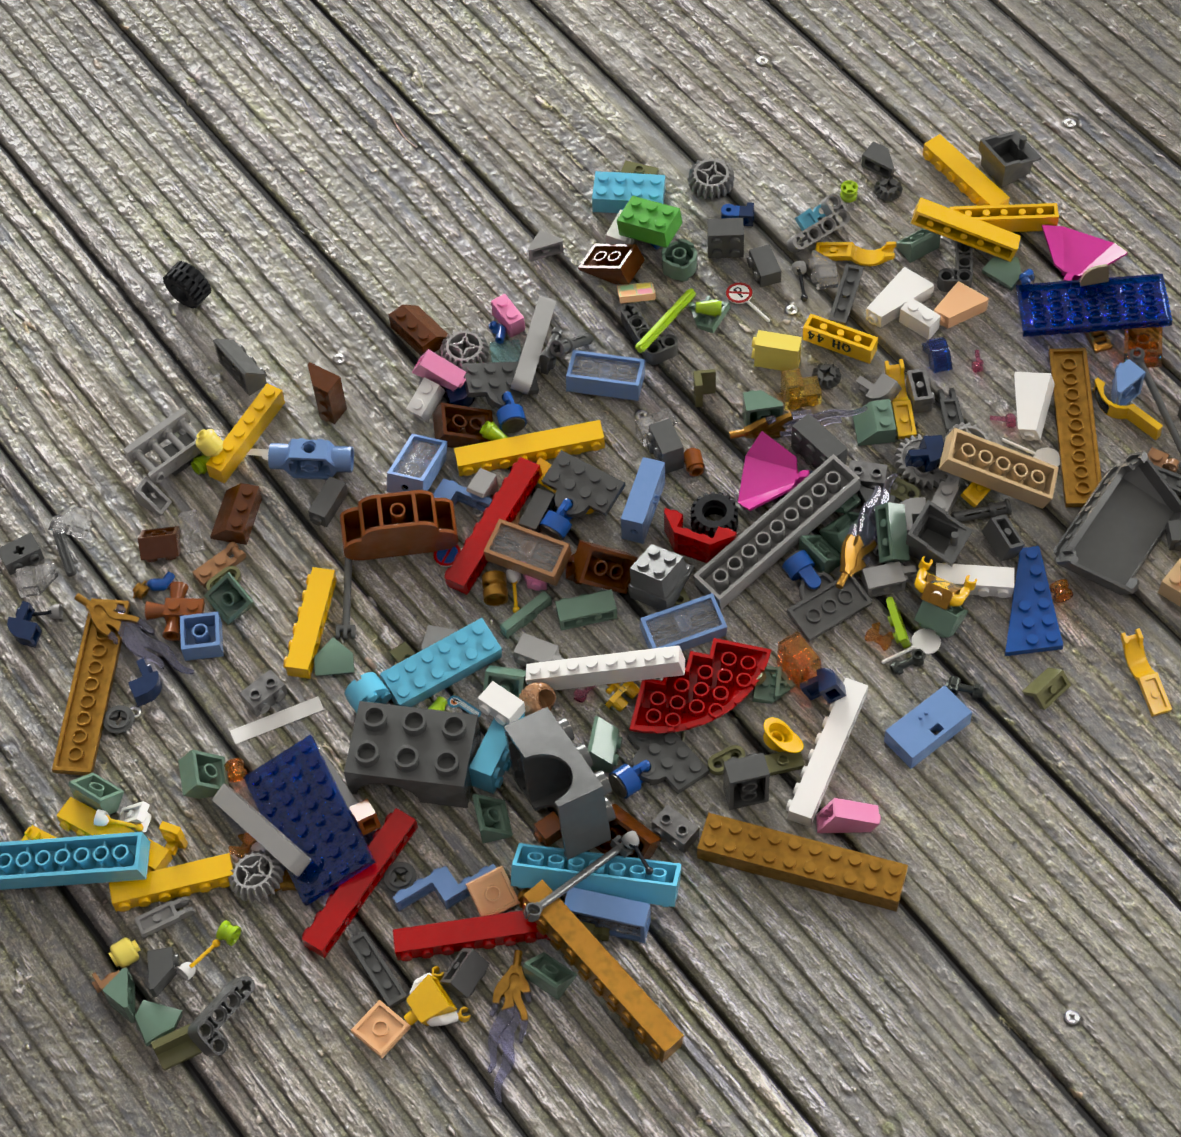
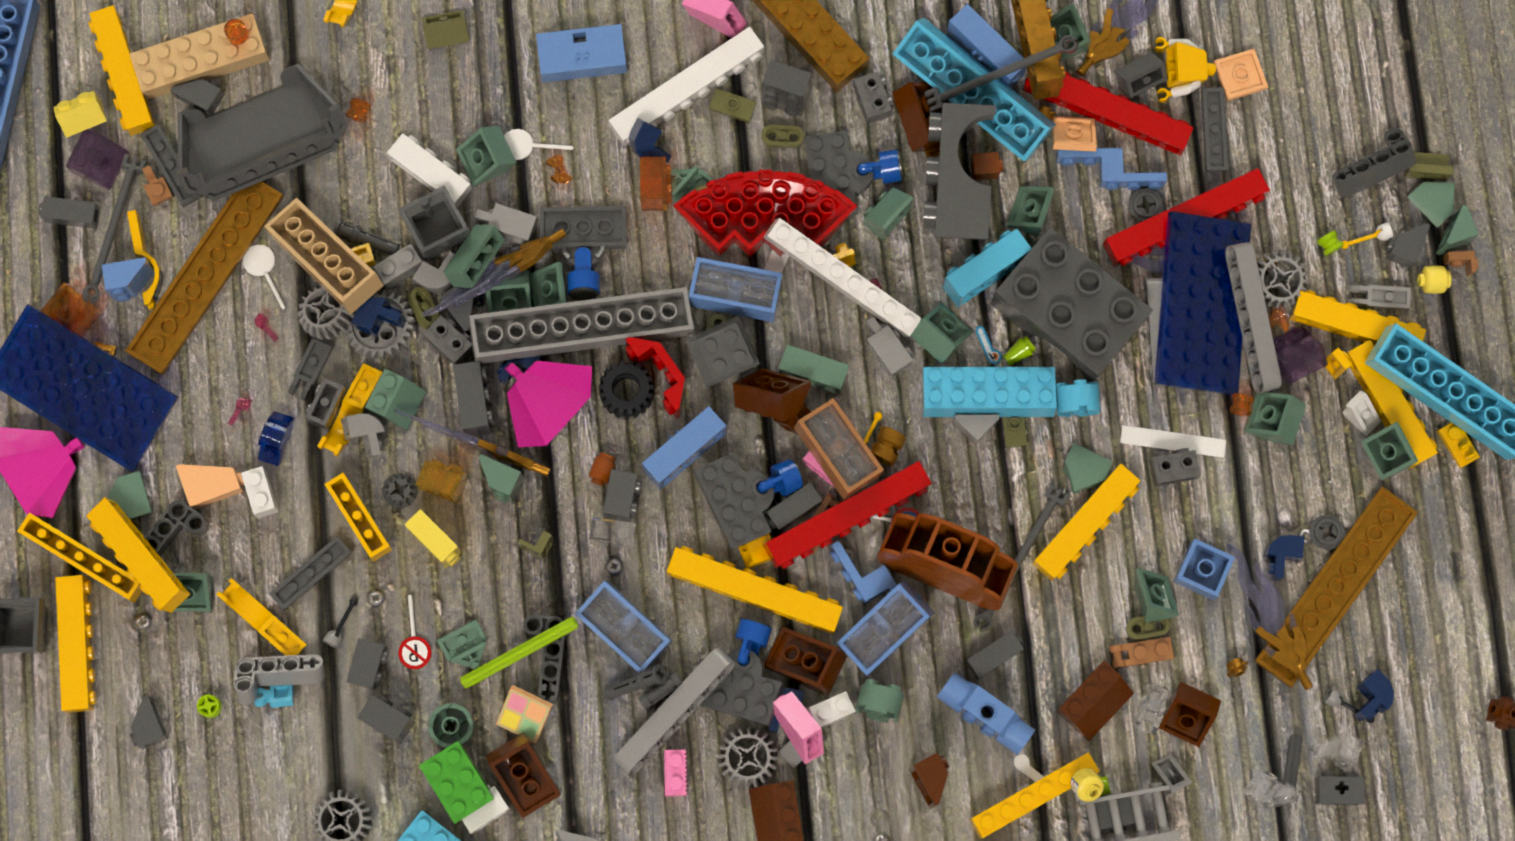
camera: 155 degrees left, 20 degrees up
hinge [94,809,144,832] -> none
dark orange brick [145,581,205,641] -> none
blue arm [147,571,175,591] -> none
brick [349,799,381,835] -> none
light grey slope [466,468,498,498] -> none
white brick [478,681,525,726] -> none
lime cone [480,421,508,441] -> none
blue arm [489,321,506,344] -> none
clear light blue piece [490,339,521,362] -> none
sand green piece [500,591,552,639] -> none
medium nougat hair [518,682,556,717] -> none
hinge [622,831,653,875] -> none
lime cone [695,299,722,317] -> none
leg [721,202,754,226] -> none
yellow piece [763,717,804,753] -> none
clear slope [808,250,838,290] -> none
white slope [866,267,934,328] -> none
dark grey gear [874,177,903,201] -> none
lime hinge [886,597,911,649] -> none
pearl dark grey bar [889,649,926,675] -> none
torso [914,556,977,610] -> none
pearl dark grey bar [946,676,984,698] -> none
dark grey brick [981,514,1025,562] -> none
blue wing [1005,546,1064,656] -> none
white slope [1014,372,1055,441] -> none
blue arm [1019,269,1035,285] -> none
dark tan brick [1080,264,1109,286] -> none
none -> sand green brick [855,679,904,723]
none -> clear purple slope [1273,325,1328,384]

